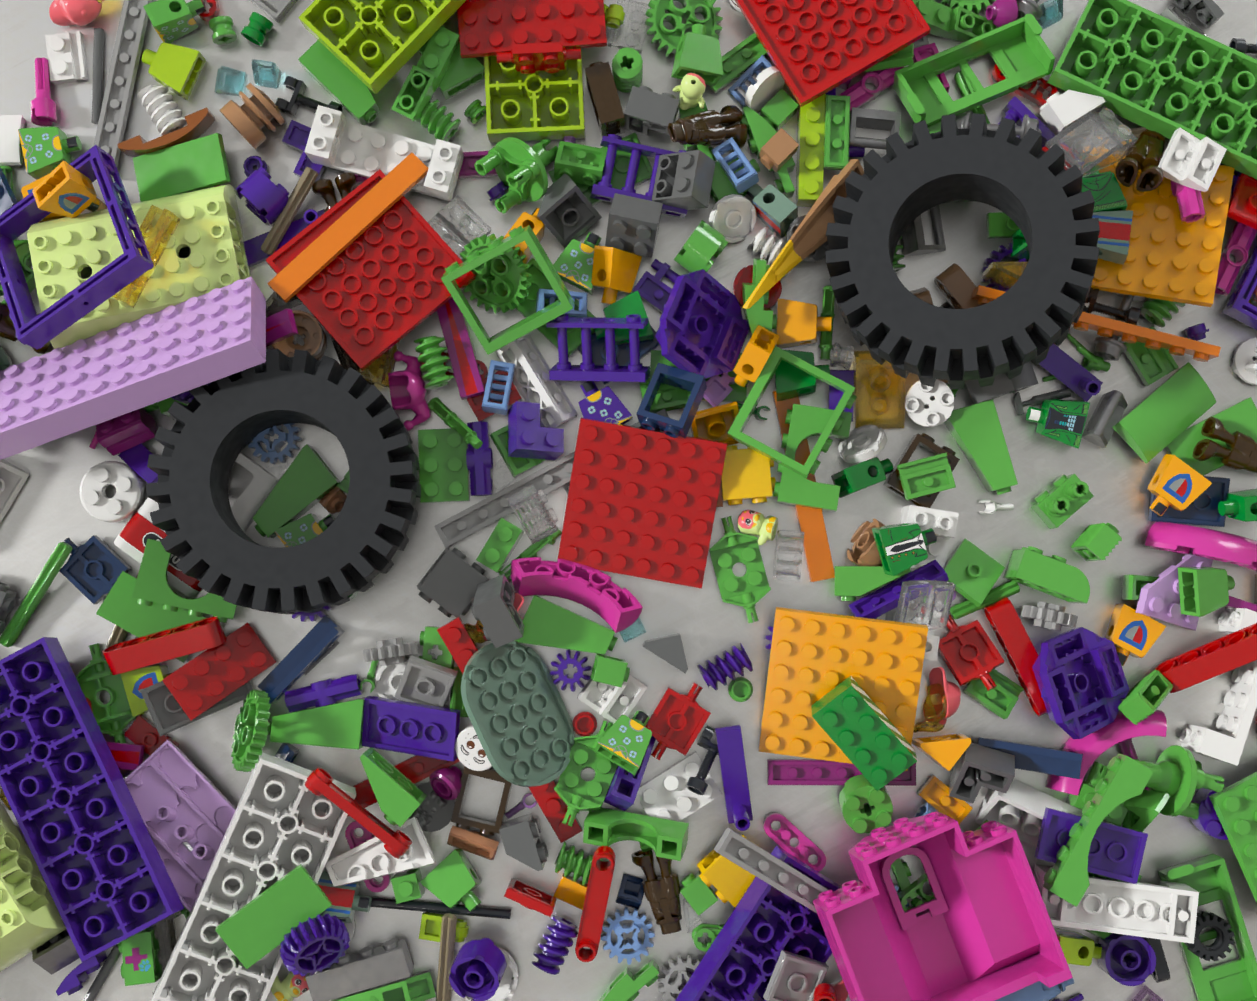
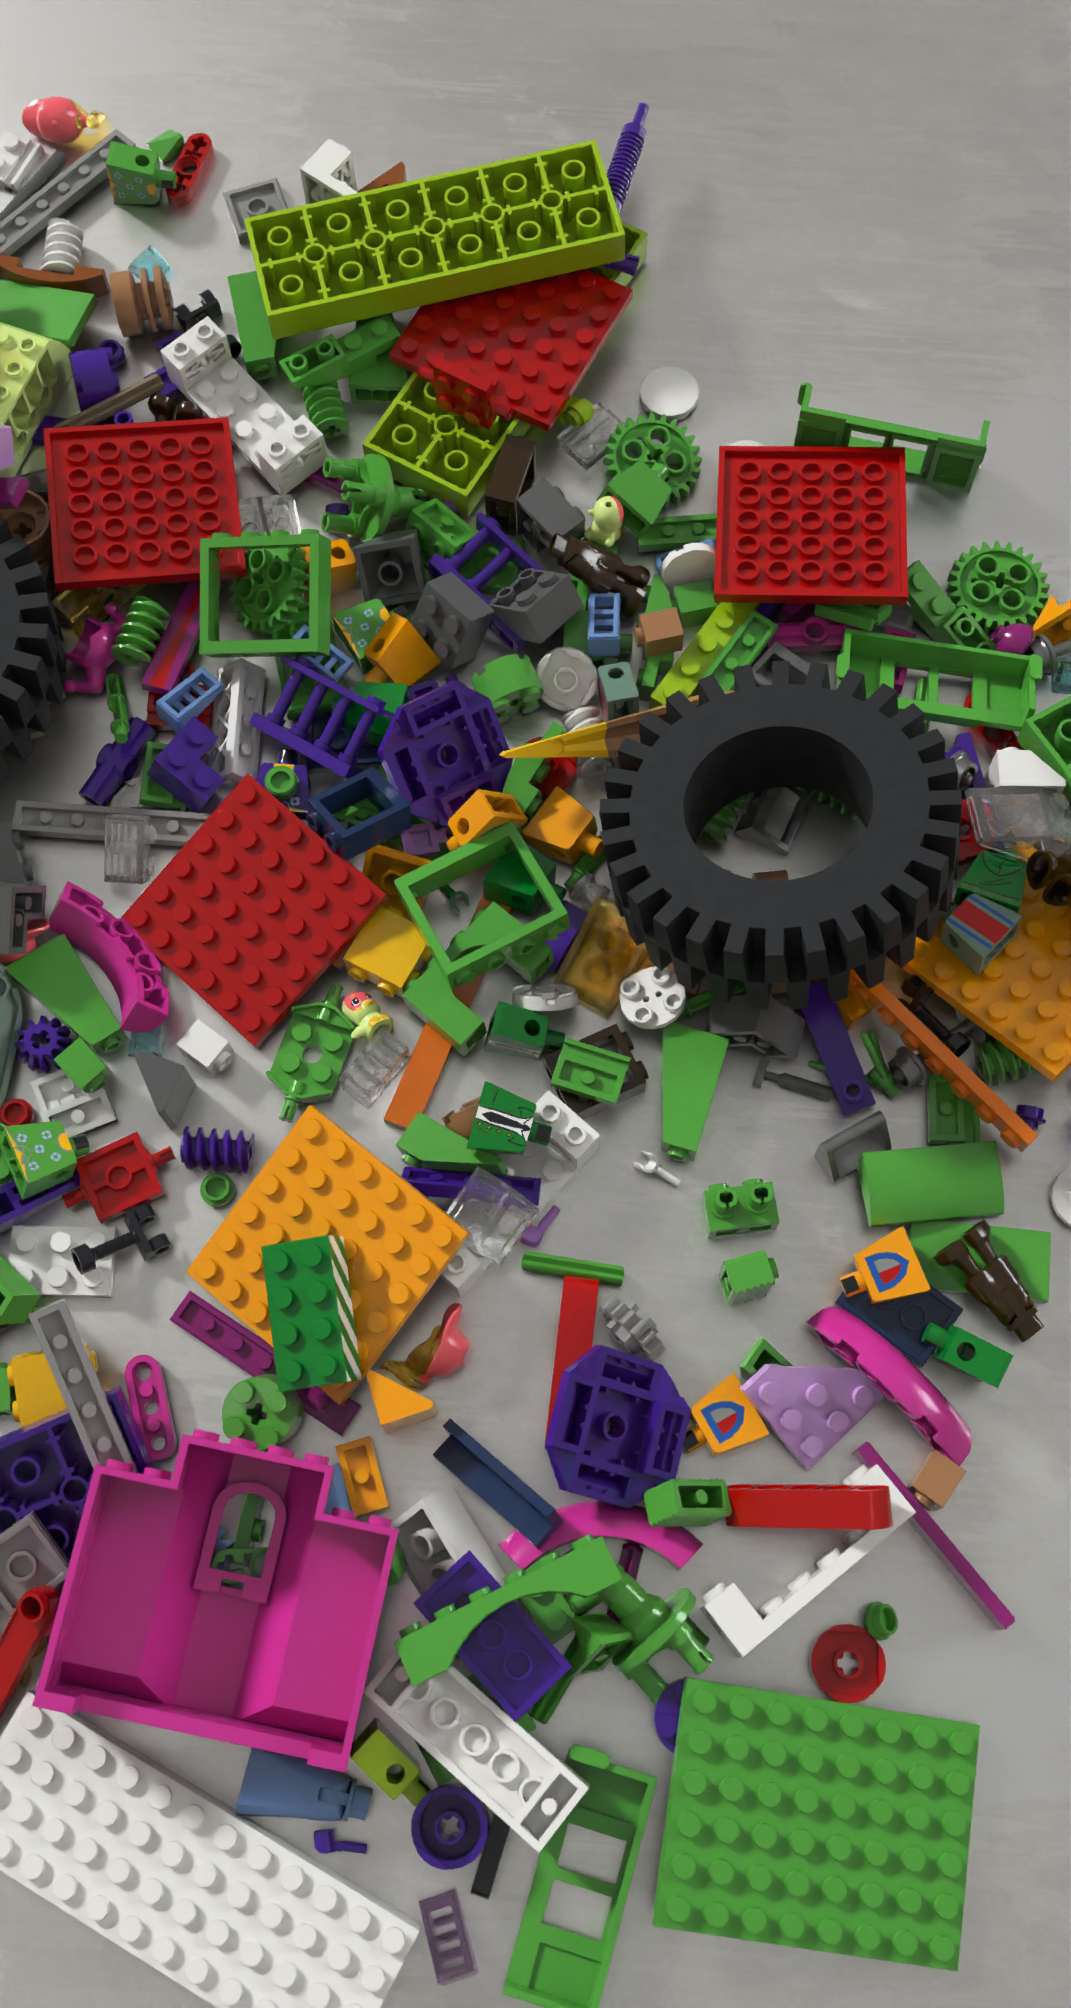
camera: 30 degrees right, 15 degrees down
lime torso [142,42,206,100] -> none
bright green wheel [208,16,237,45] -> none
green wheel [241,12,274,46] -> none
clear light blue slope [251,59,282,89] -> none
orange tile [267,152,428,303] -> none
bright green plate [418,428,470,503] -> none
bright green bush [464,99,486,124] -> none
bright green brick [476,518,525,573] -> none
bright green piece [499,526,562,583] -> none
bright green piece [612,47,643,93] -> none
dark purple piece [715,725,753,831] -> none
red plate [938,615,1004,691] -> none
bright green plate [944,538,1005,607] -> none
dark grey brick [949,742,1015,803] -> none
bright green plate [962,669,1024,719] -> none
bright green brick [1003,546,1090,604] -> none
torso [1026,399,1090,448] -> none
bright green torso [1178,567,1235,617] -> none
black tyre [1184,911,1234,961] -> none
none -> white brick [176,1019,234,1077]
none -> bright green tile [265,766,298,800]

